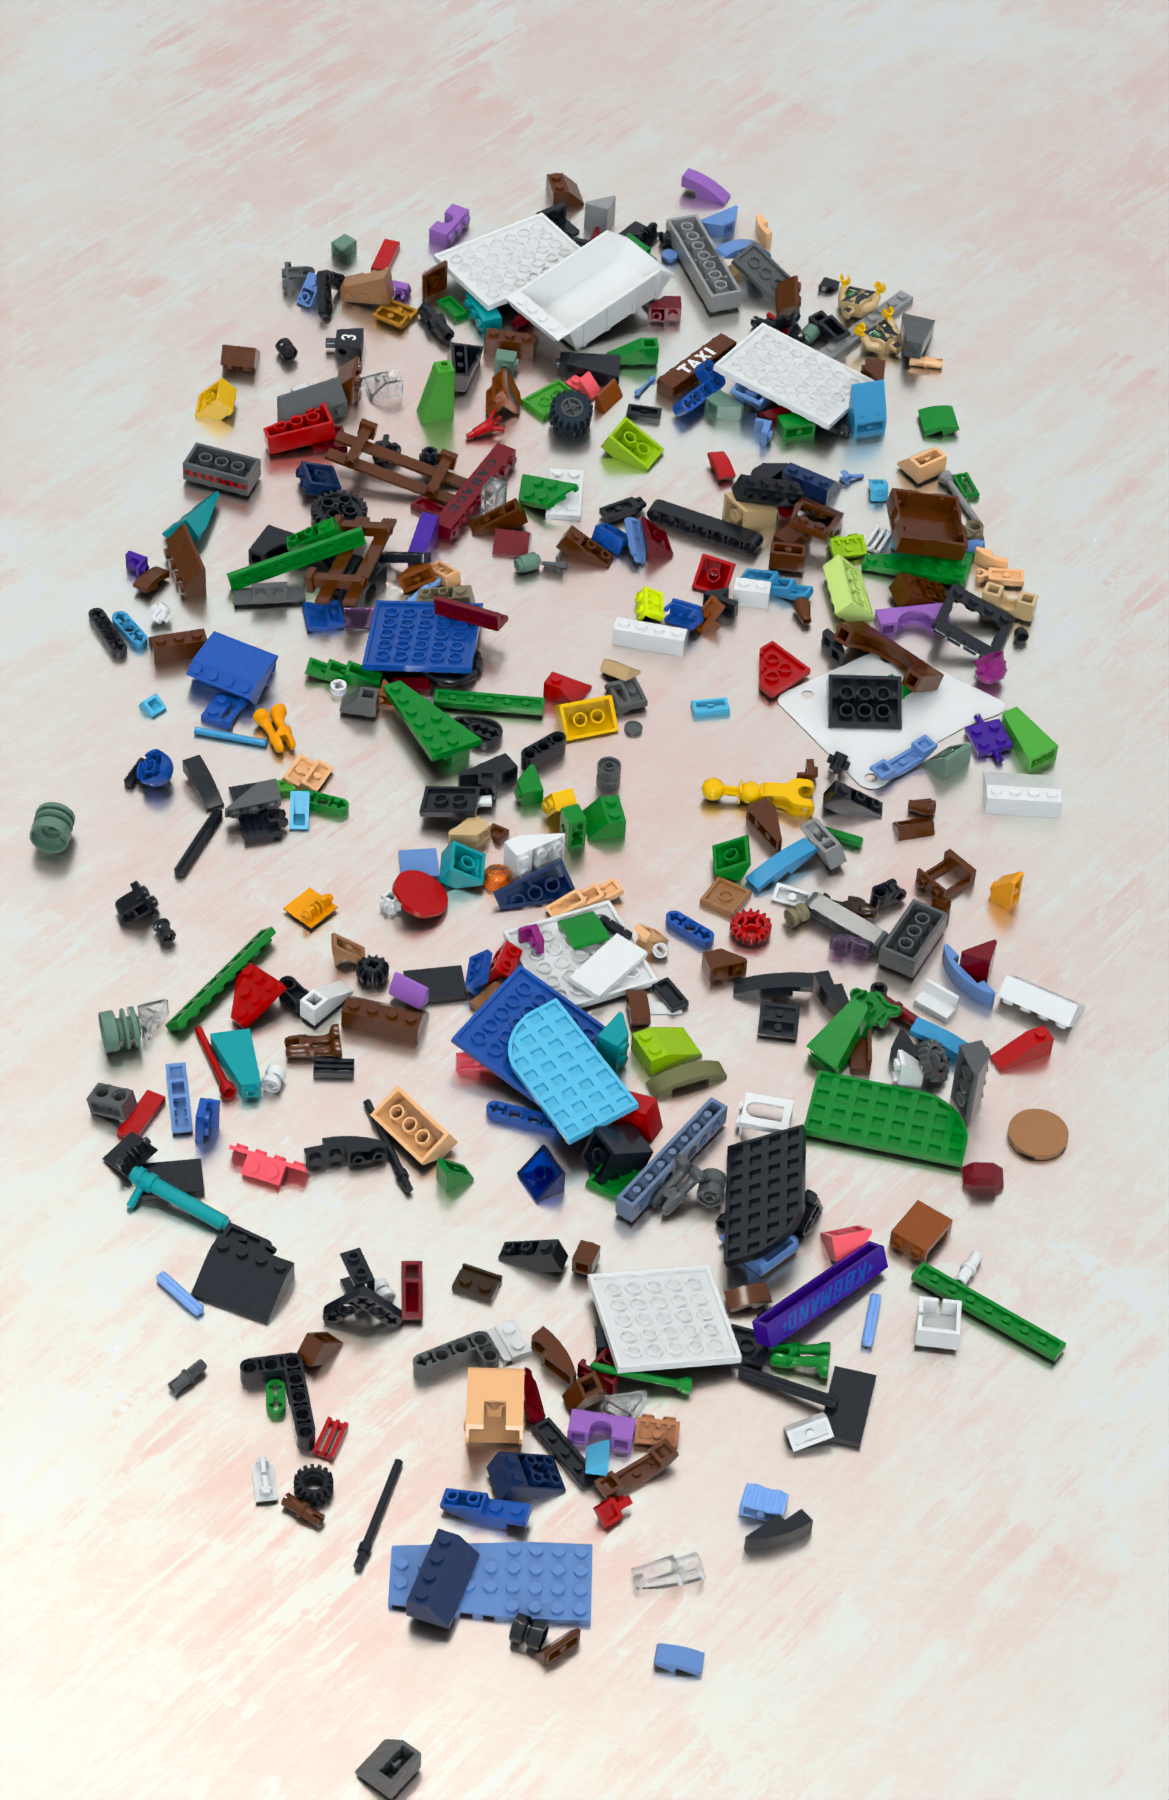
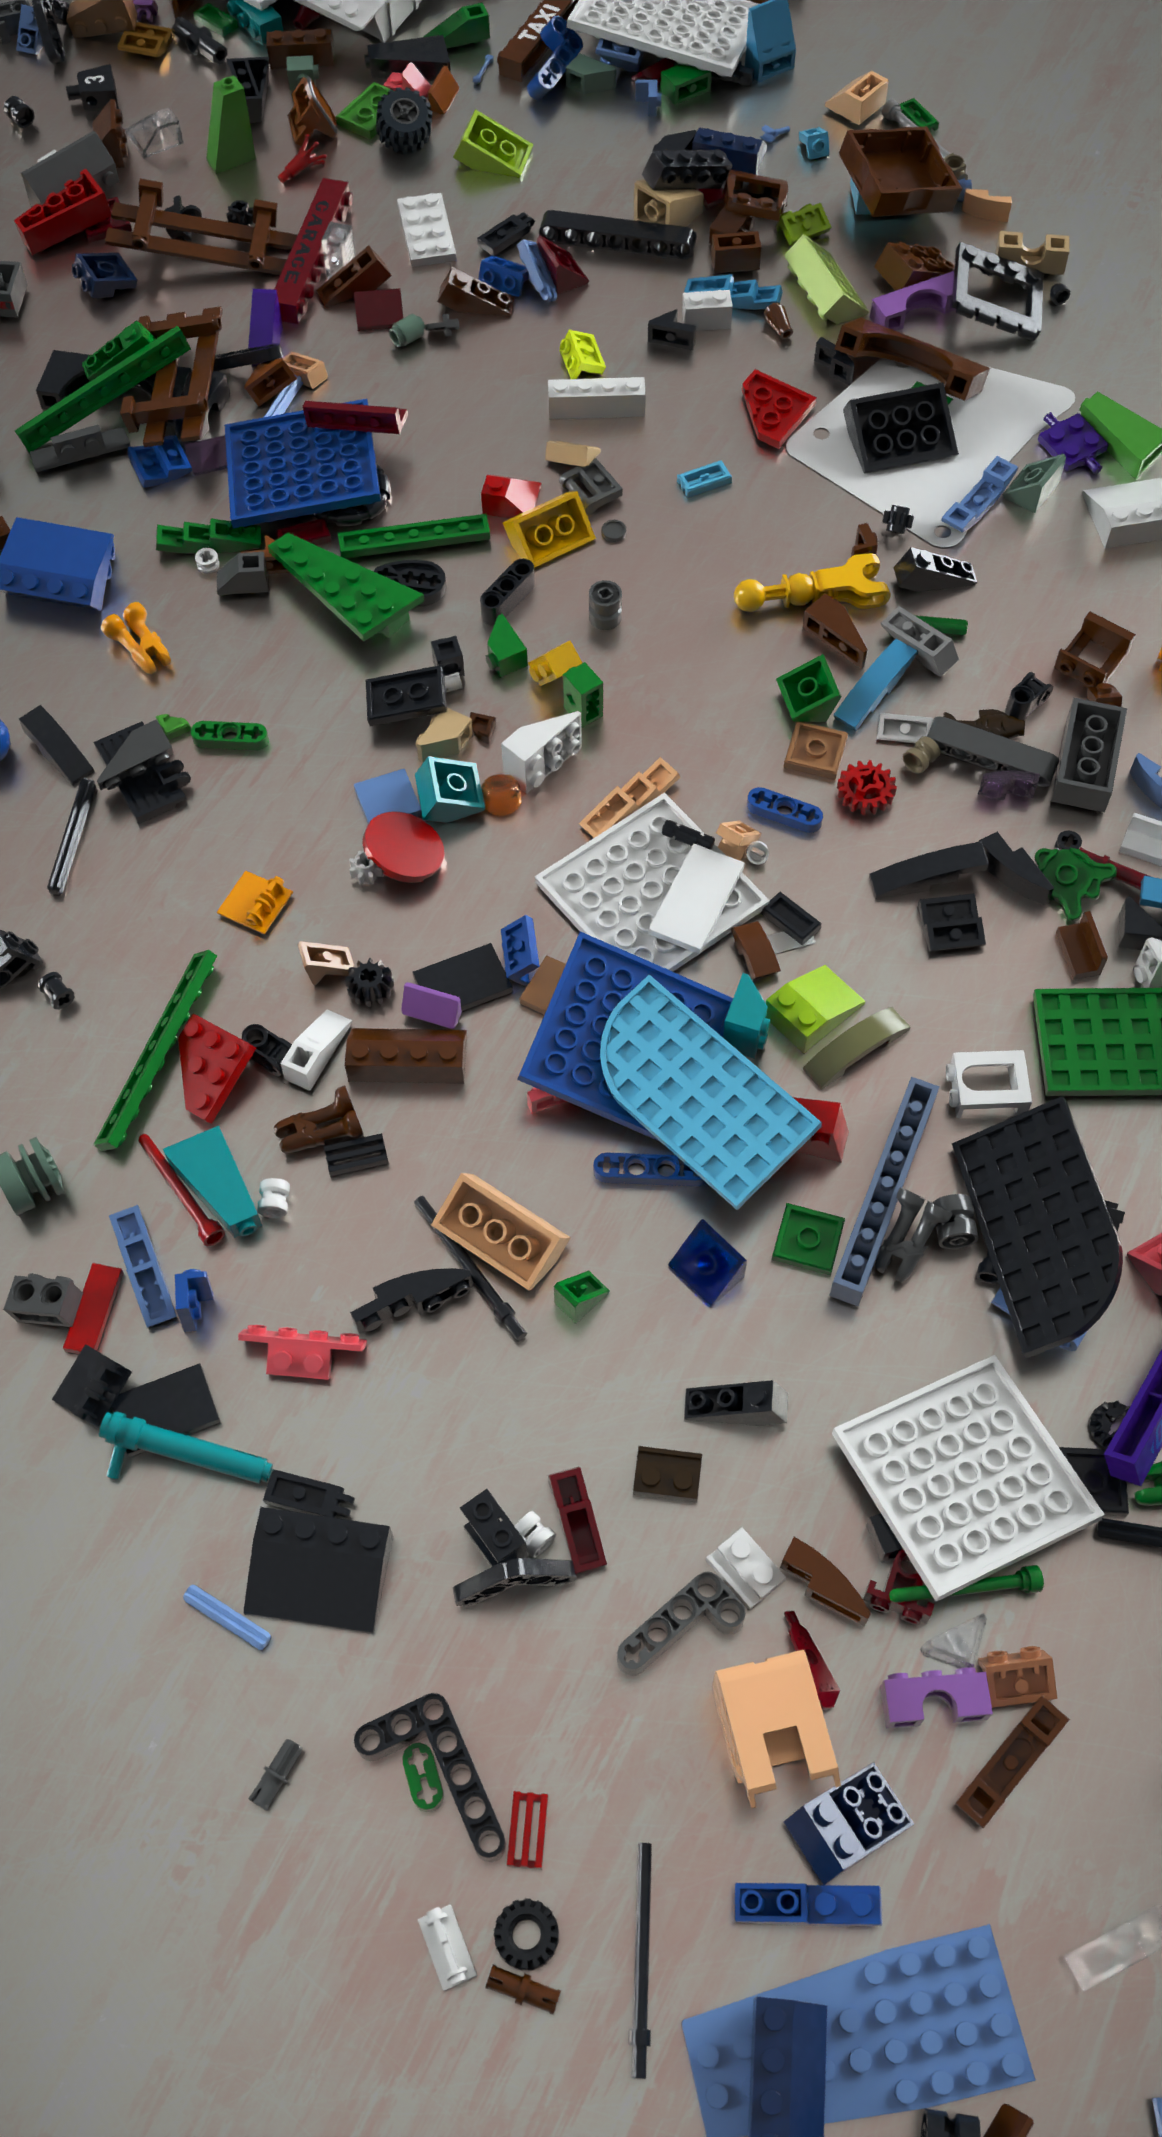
camera: 10 degrees left, 15 degrees up
clear slope [137,999,169,1040] -> none
dark azure bar [194,727,268,747] -> none
blue plate [201,693,247,730] -> none
light nougat slope [282,754,334,792] -> none
medium azure slope [289,791,310,829] -> none
reddish brown slope [297,1332,343,1367] -> none
black gear [311,489,368,524] -> none
dark red tile [410,495,444,515] -> none
dark tan slope [417,585,475,603] -> none
black slope [458,753,518,787] -> none
red bracket [488,941,523,983] -> none
dark blue wedge [492,858,575,909] -> none
green wing [518,474,579,510] -> none
magenta bracket [518,924,544,955] -> none
black tile [531,1417,600,1491] -> none
green slope [557,911,610,950] -> none
reddish brown slope [562,1370,609,1415] -> none
reddish brown brick [571,1240,601,1276] -> none
black slope [580,1124,653,1185] -> none
green slope [582,795,626,841] -> none
medium azure slope [585,1439,610,1476] -> none
red plate [593,1495,633,1528] -> none
black tile [626,404,662,423] -> none
blue hinge [663,598,704,631] -> none
red slope [692,553,736,591] -> none
dark orange slope [696,595,726,634] -> none
reddish brown slope [702,948,747,982] -> none
red slope [707,451,736,481] -> none
reddish brown slope [724,1282,773,1313] -> none
green slope [806,997,871,1074] -> none
green wing [861,552,974,587] -> none
white tile [865,525,892,554] -> none
reddish brown slope [892,817,935,840] -> none
reddish brown cone [908,798,936,817] -> none
green slope [918,405,960,436] -> none
magenta helmet [974,651,1008,685] -> none
light nougat plate [976,567,1024,587] -> none

